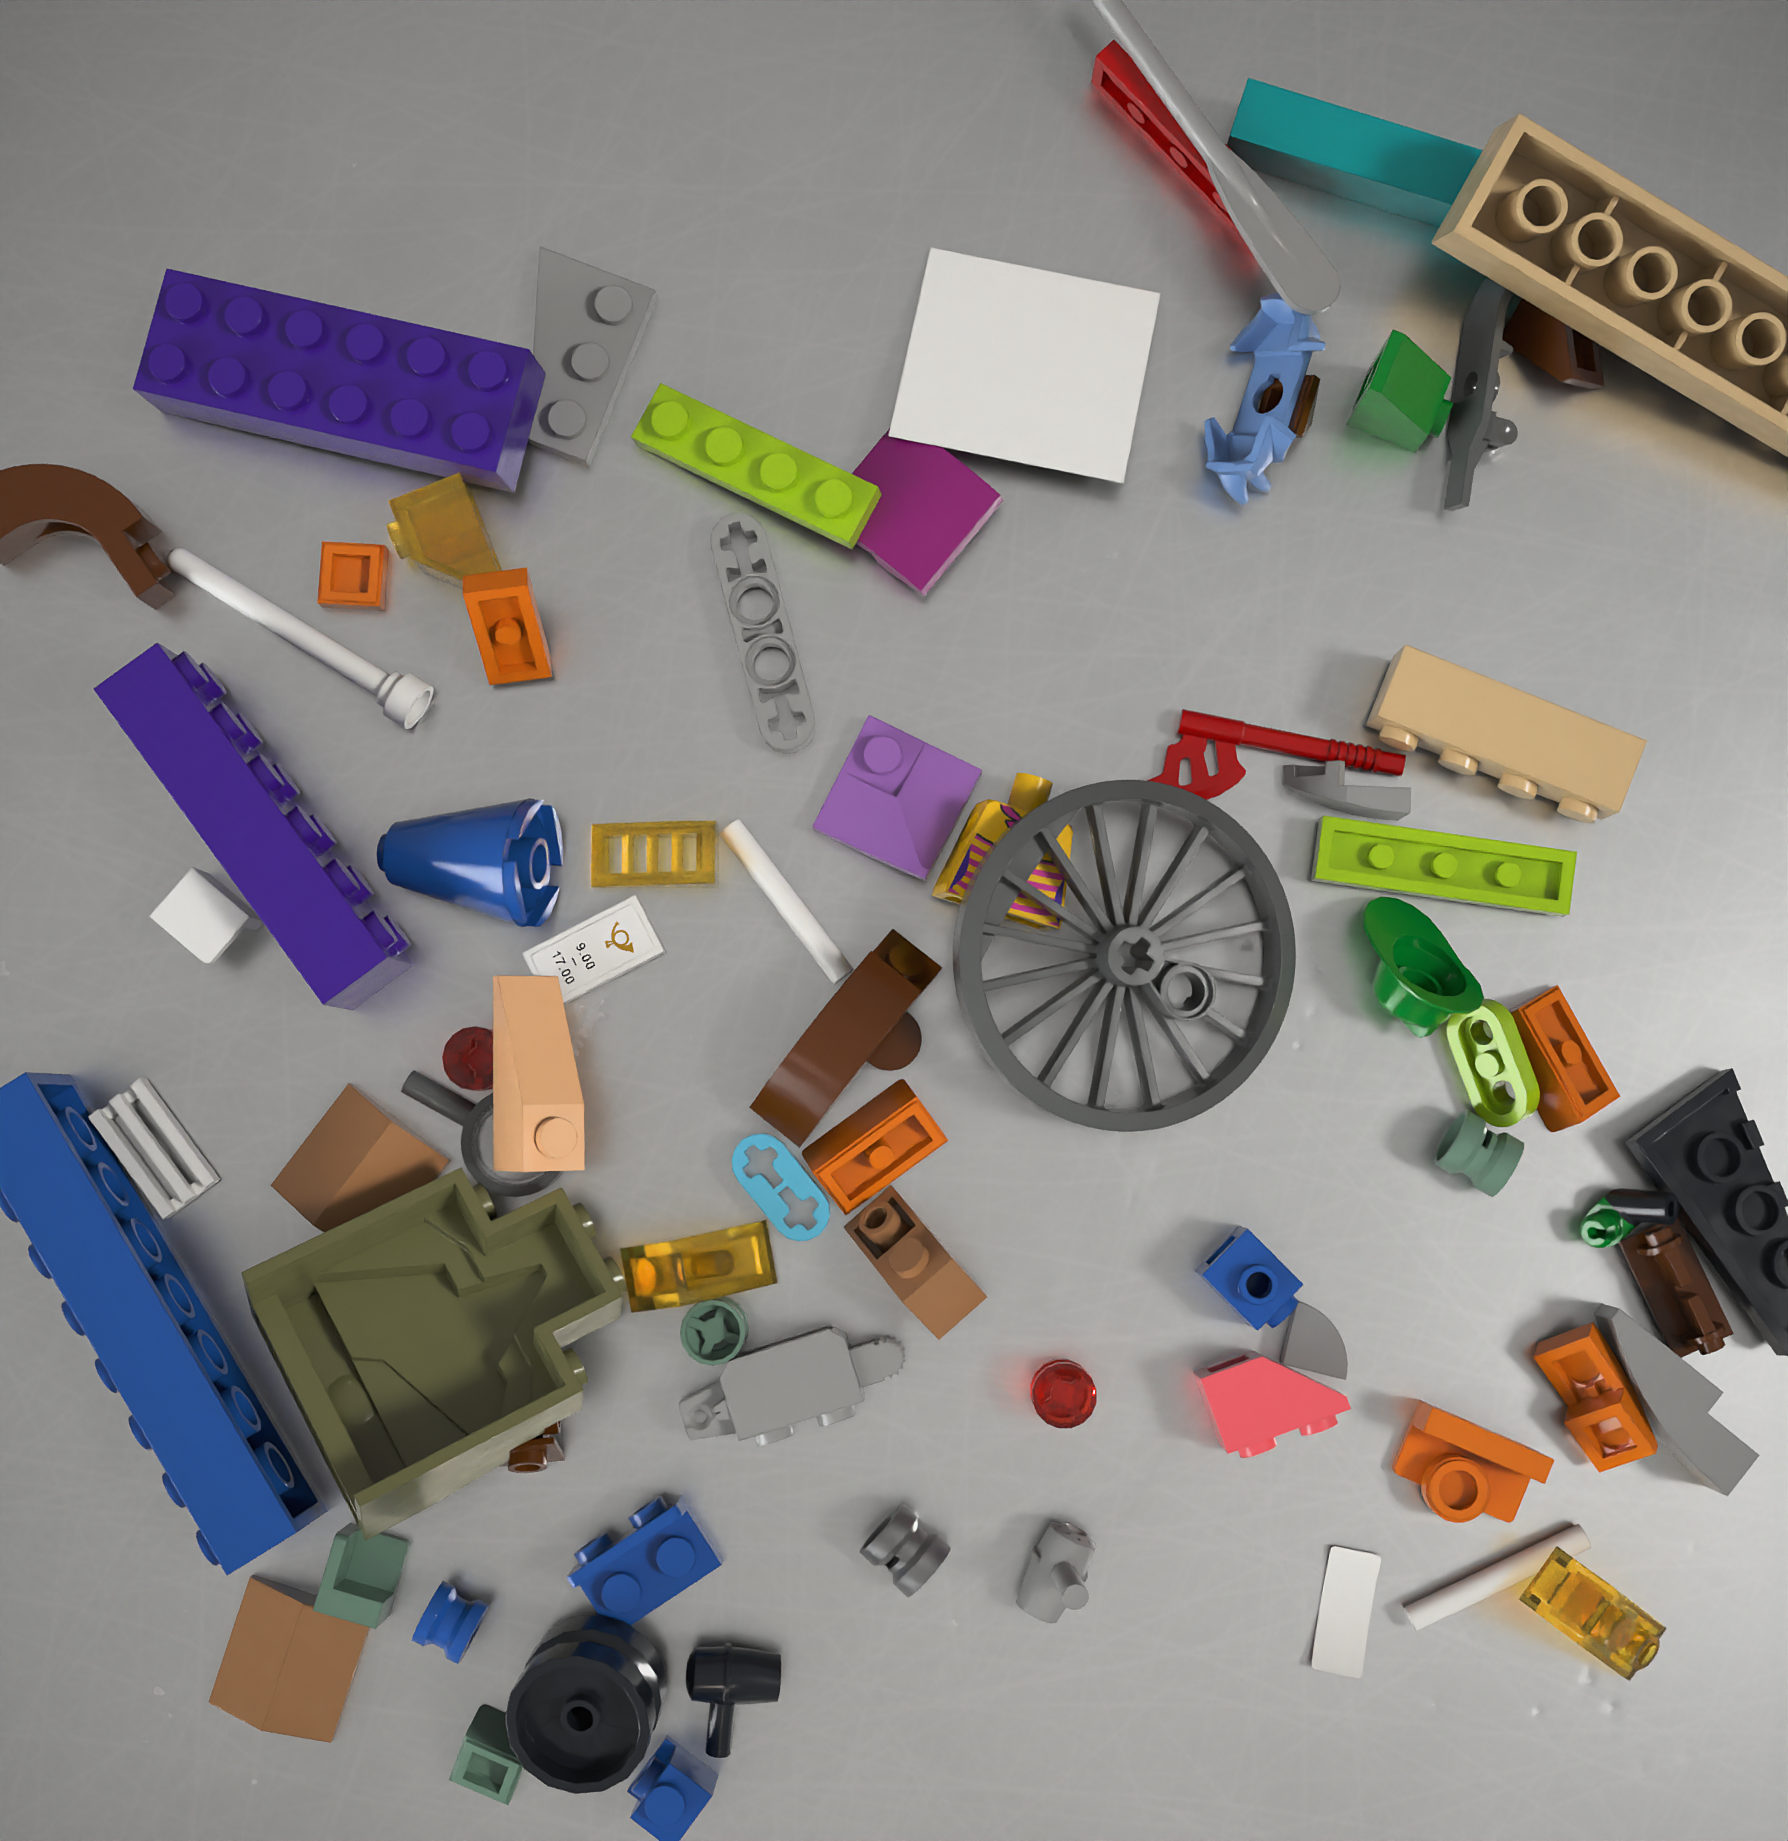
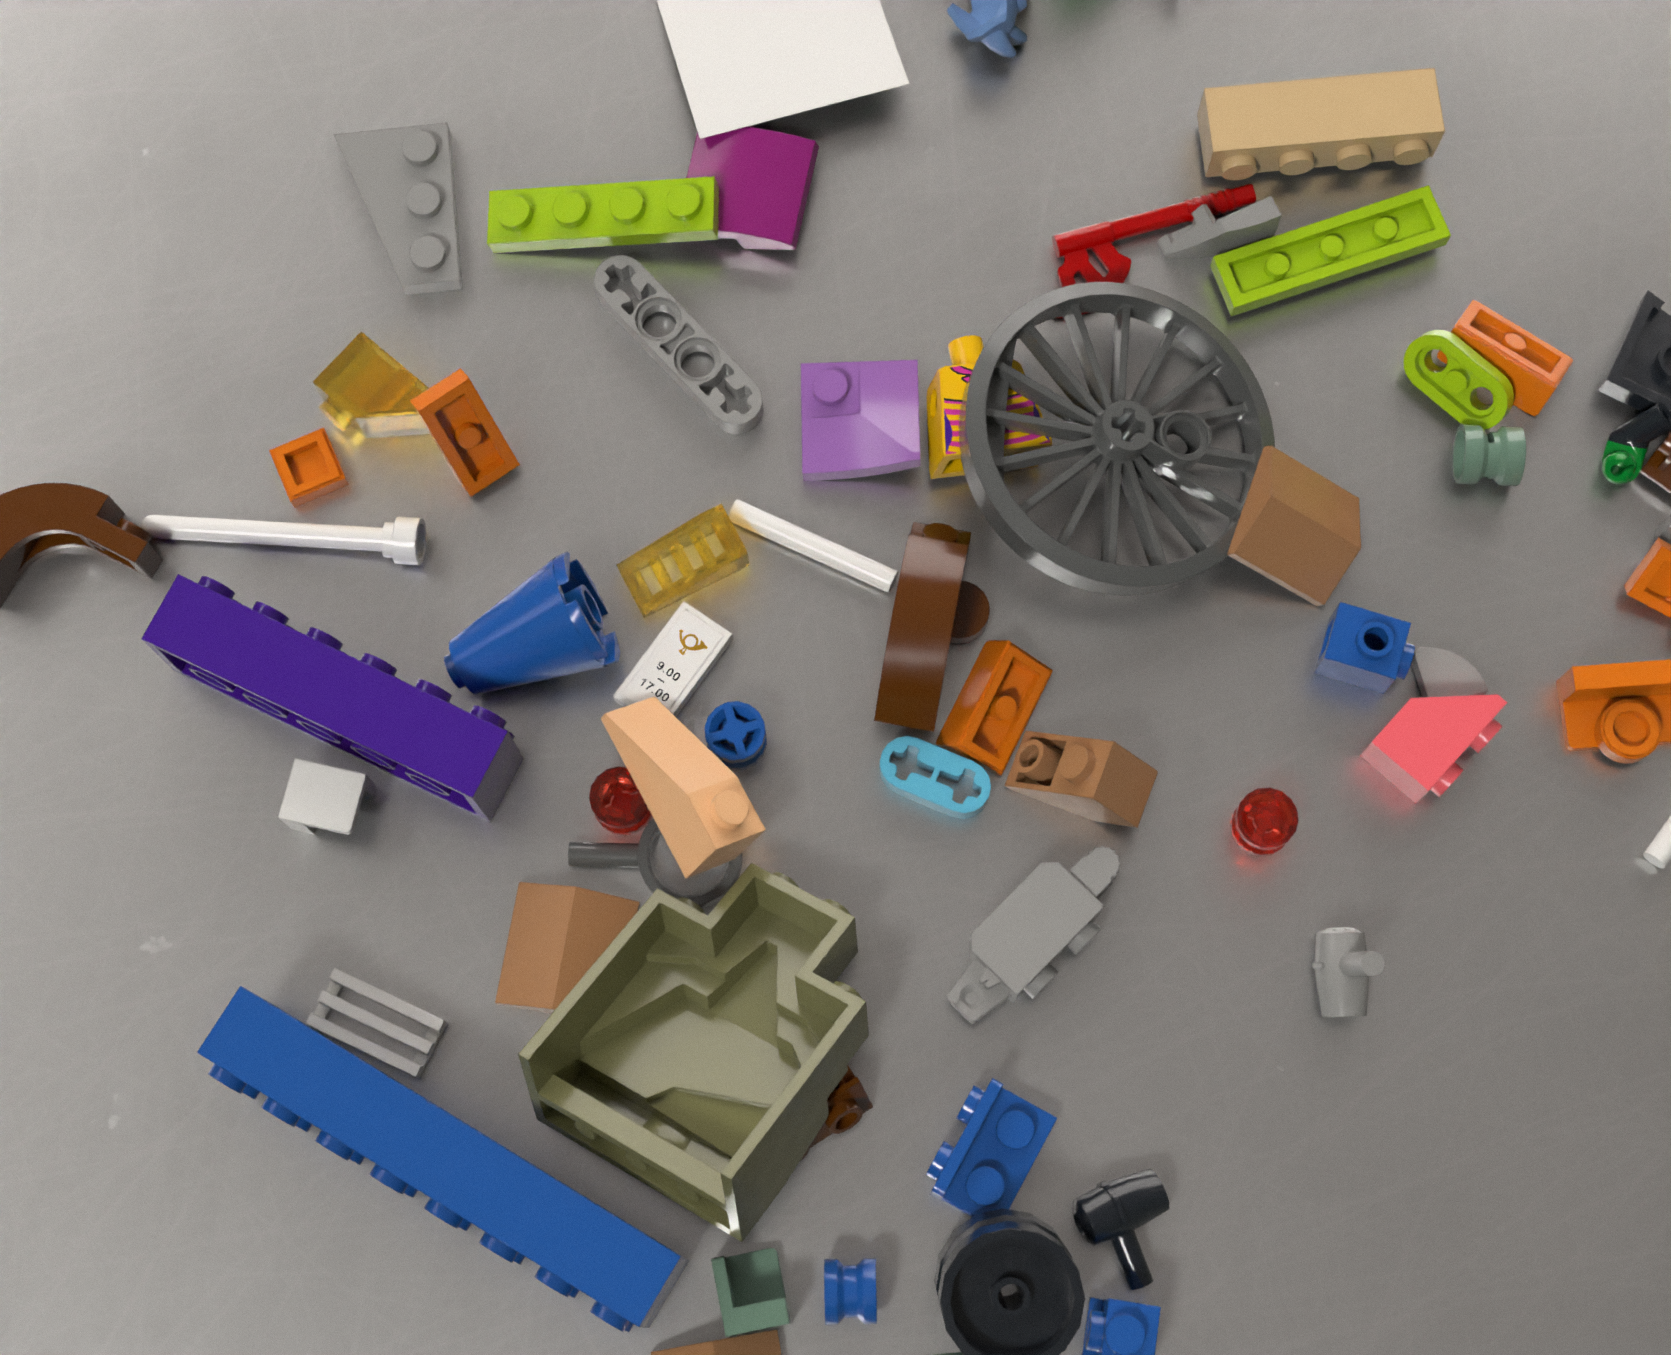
camera: 30 degrees left, 10 degrees down
dark purple brick [133,268,546,493] -> none
clear yellow slope [620,1220,778,1313] -> none
sand green wheel [680,1295,749,1366] -> none
flat silver wheel [859,1503,951,1597] -> none
white sticker [1311,1546,1381,1678] -> none
green piece [1363,897,1484,1038] -> none
none -> blue wheel [704,701,767,771]
none -> medium nougat slope [1227,445,1361,606]

